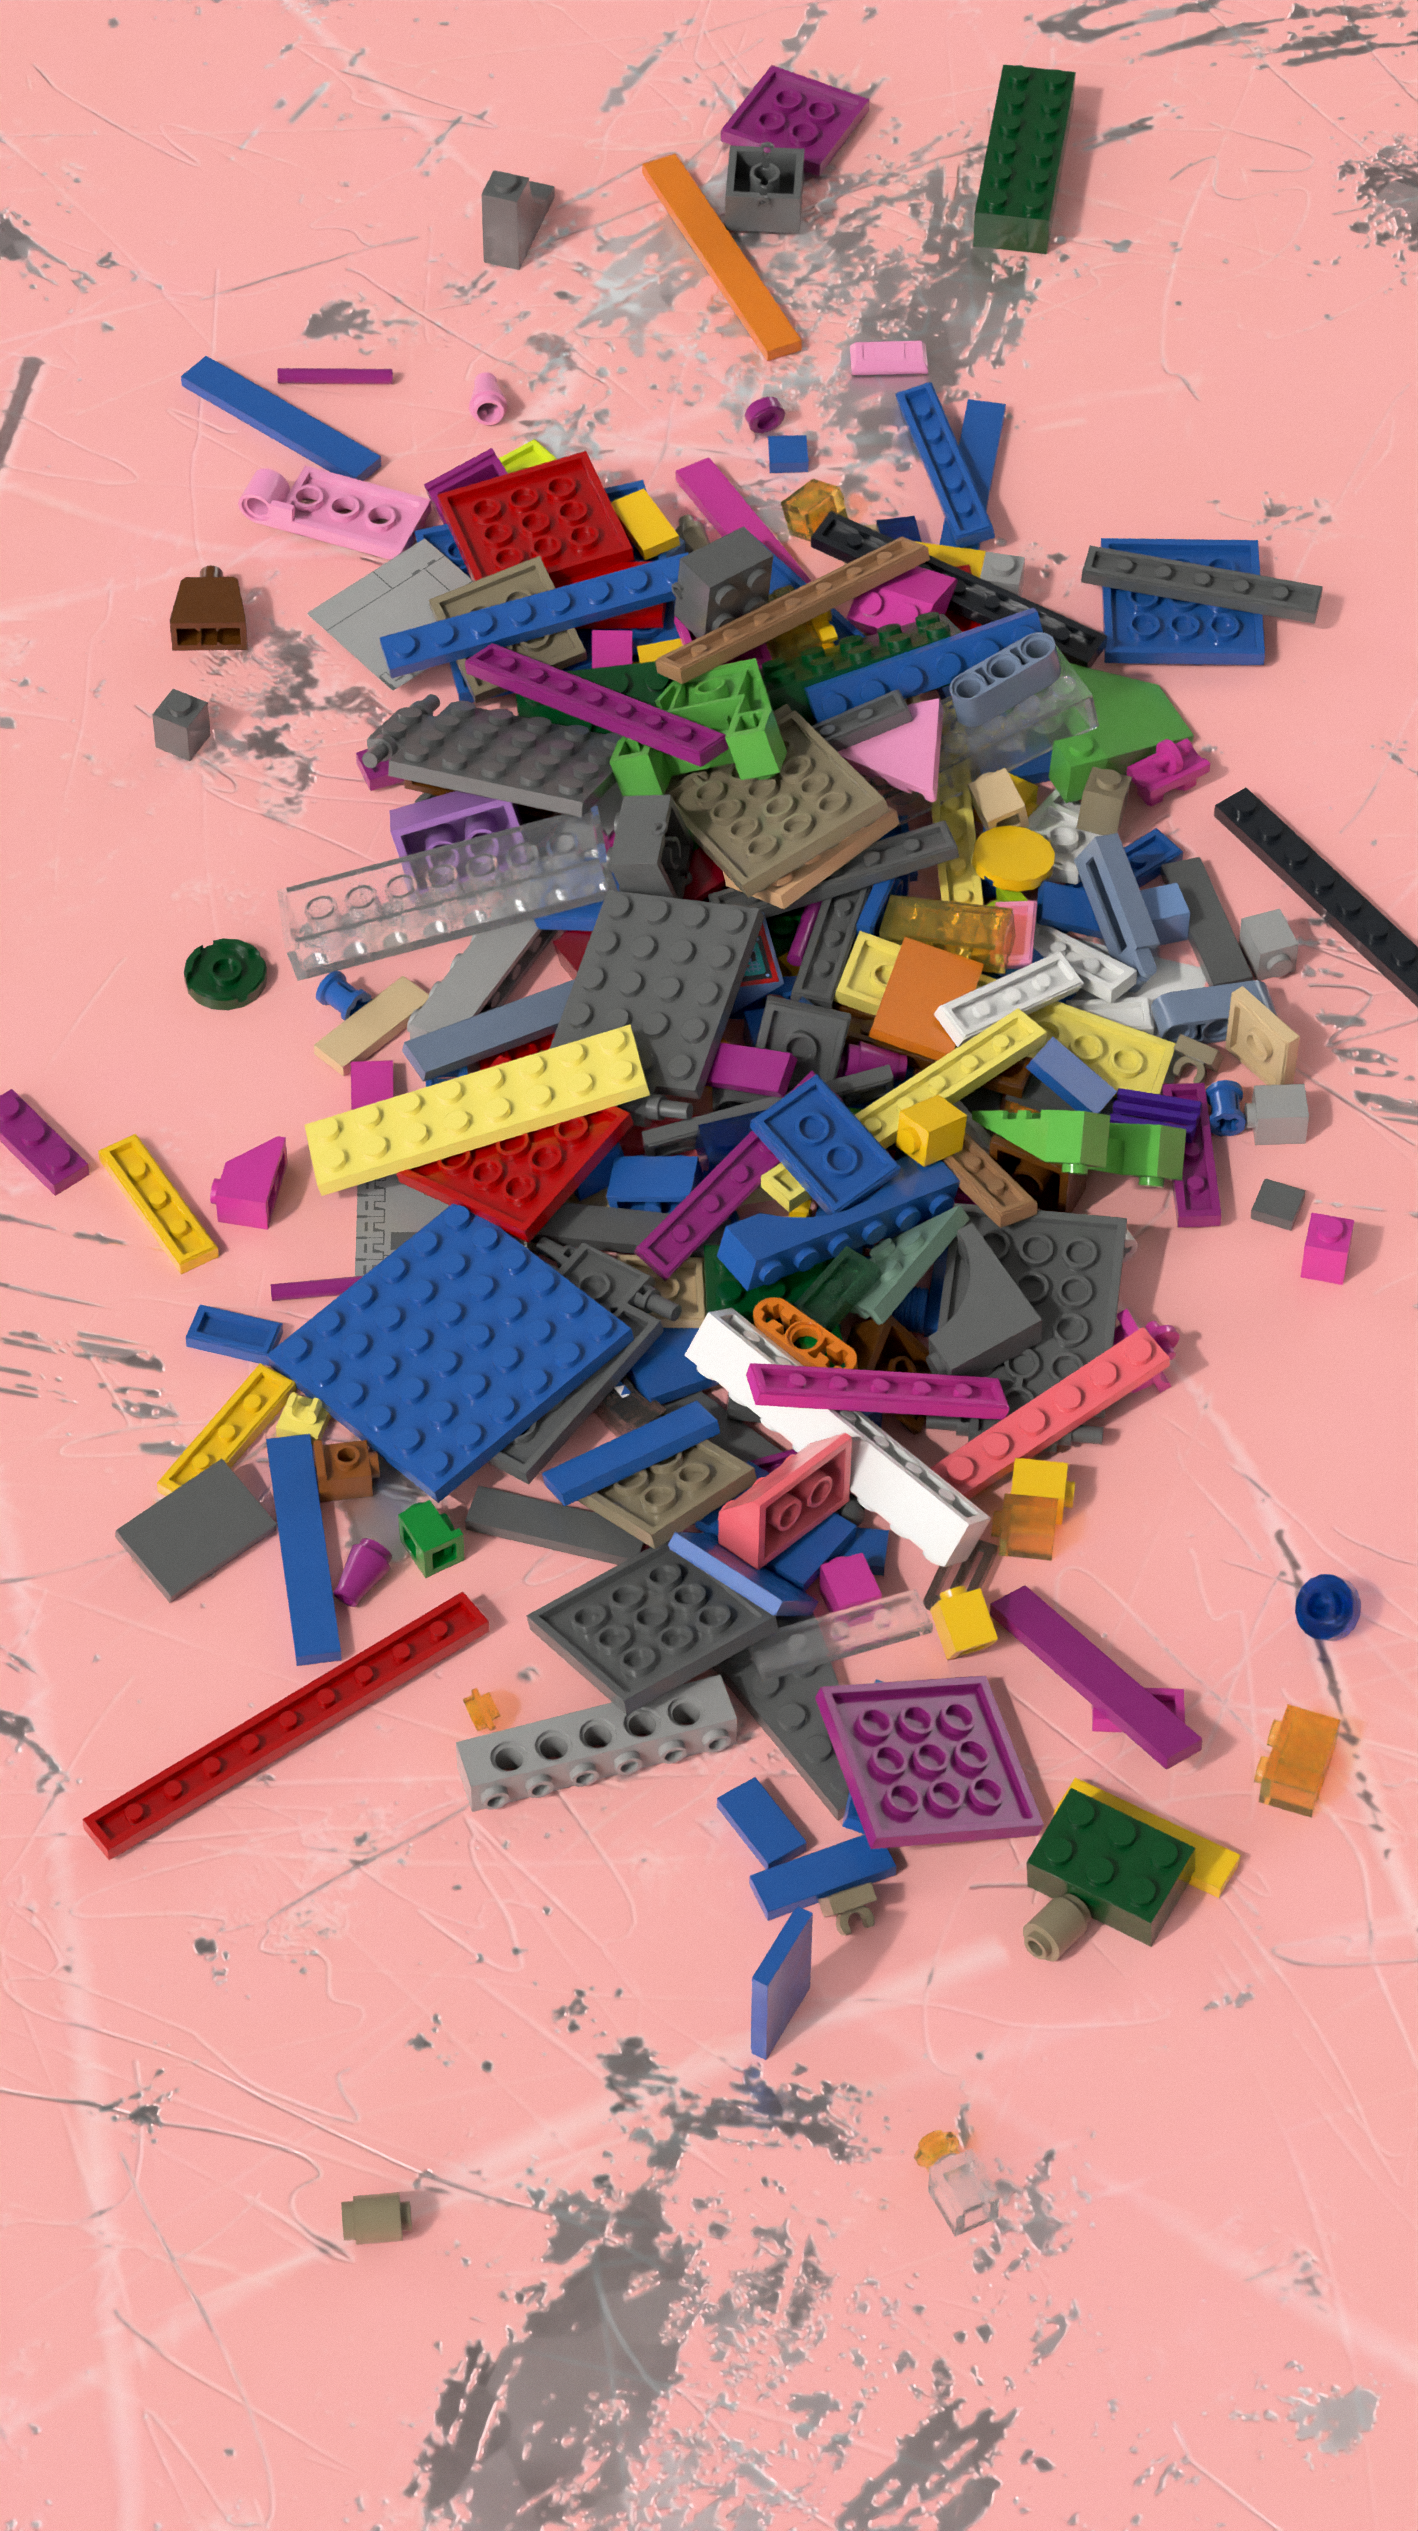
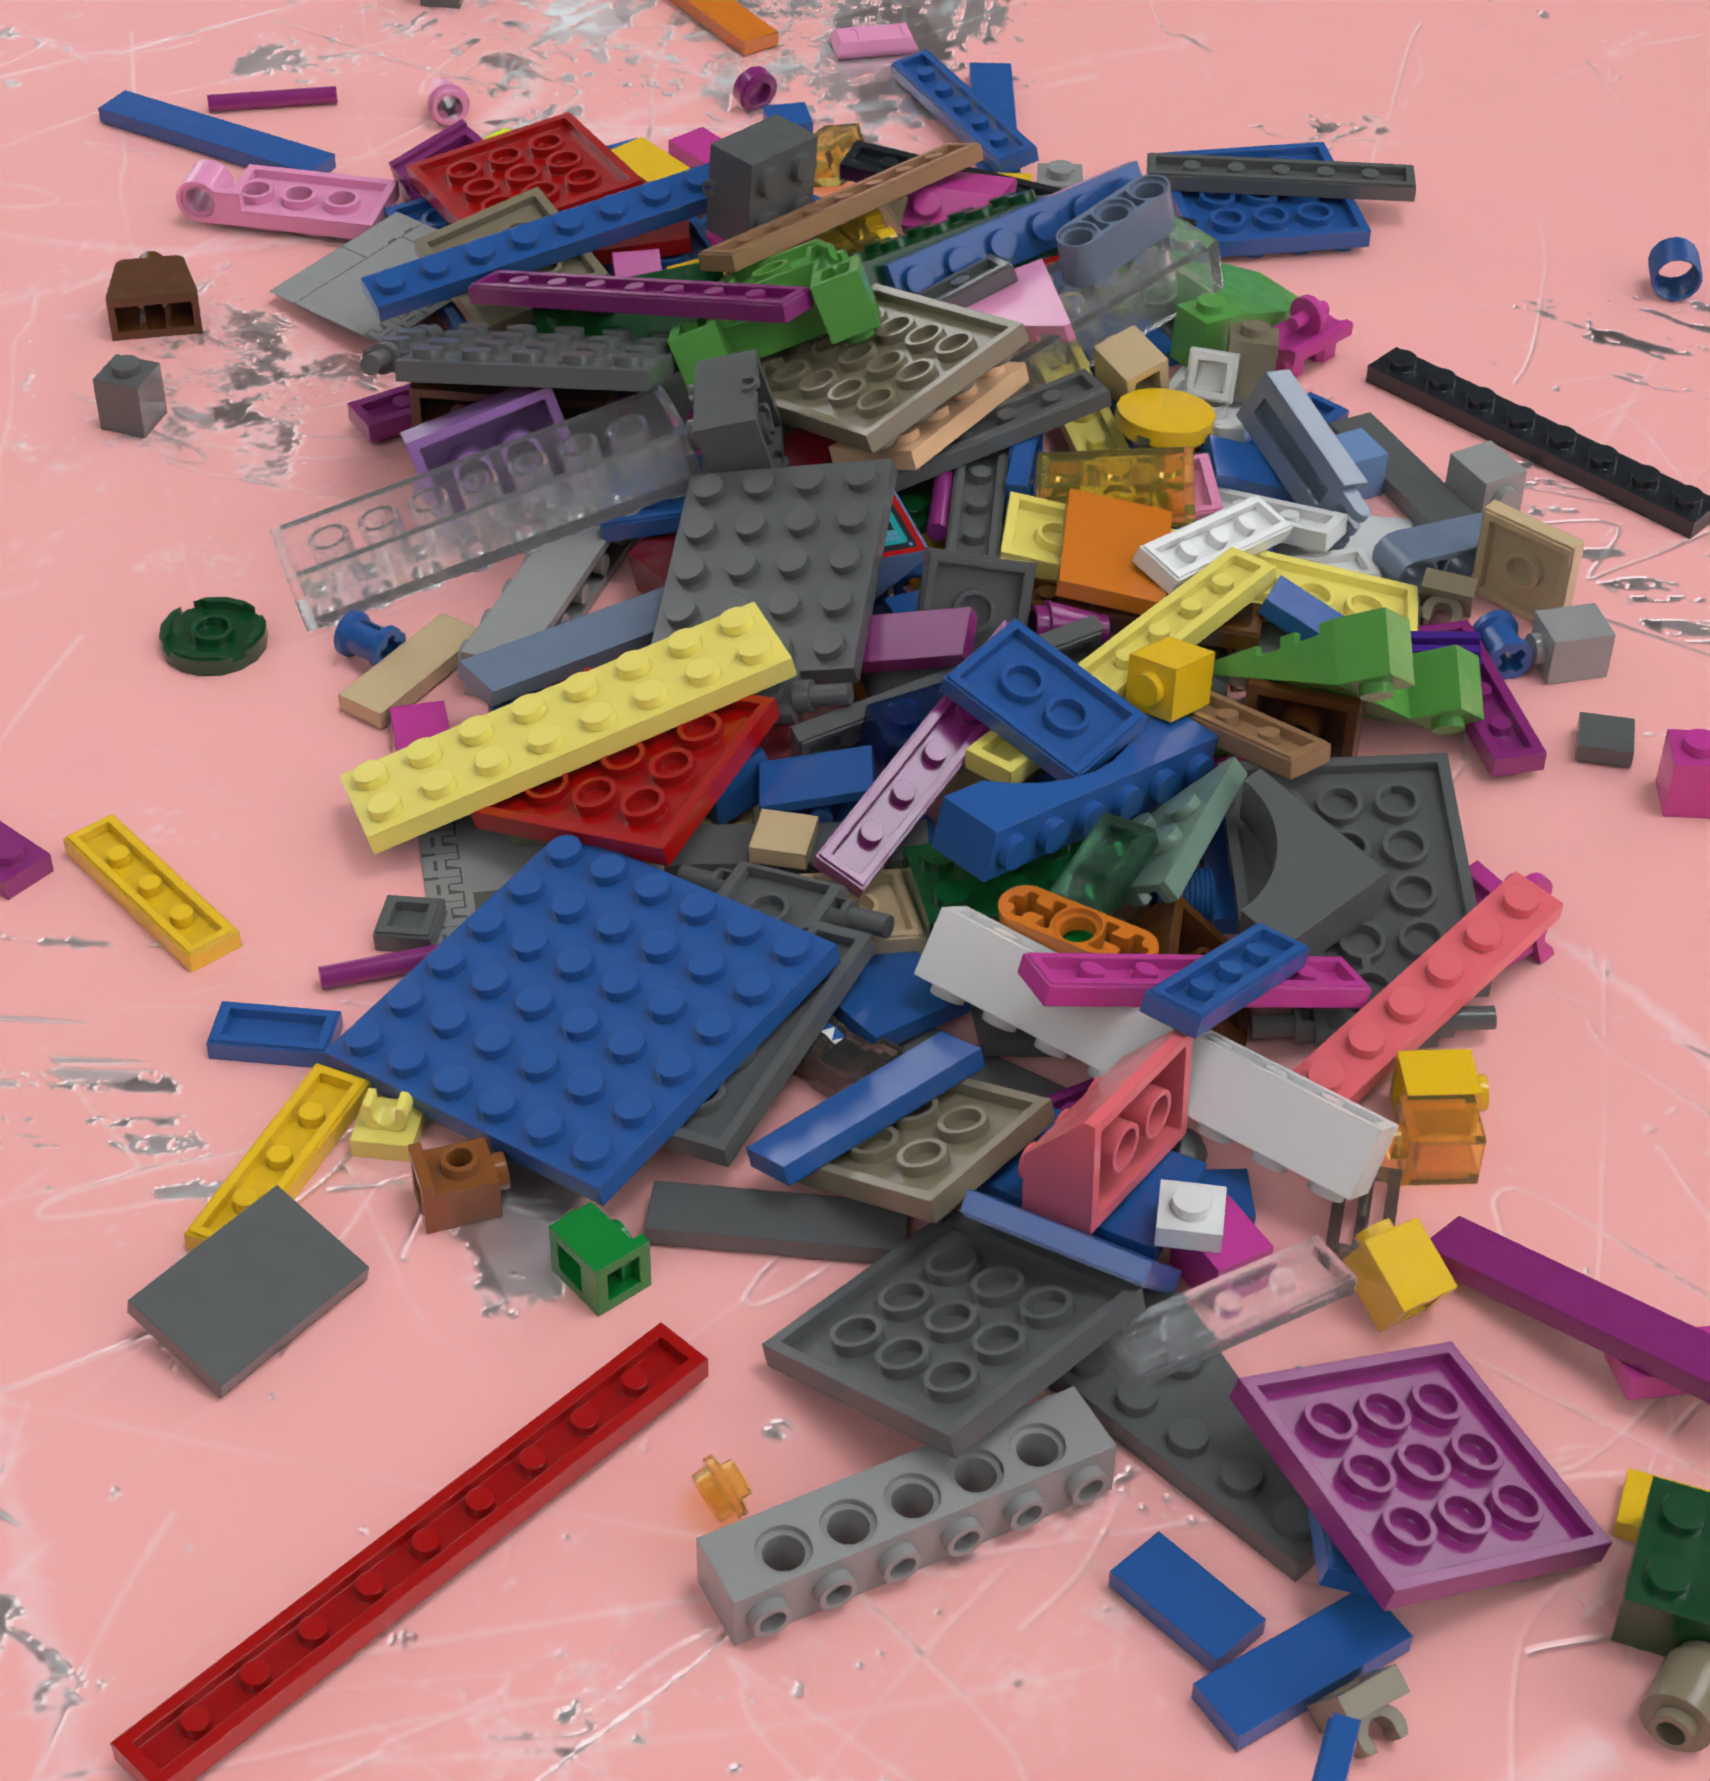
camera: 10 degrees left, 10 degrees down
dark pink slope [210,1136,288,1230] -> none
blue tile [266,1434,342,1666] -> none
magenta cone [333,1538,392,1607] -> none
none -> dark grey tile [373,895,447,952]
none -> tan tile [749,809,819,870]
none -> blue tile [1139,923,1310,1039]
none -> white plate [1154,1179,1227,1254]
none -> white tile [1183,346,1241,404]

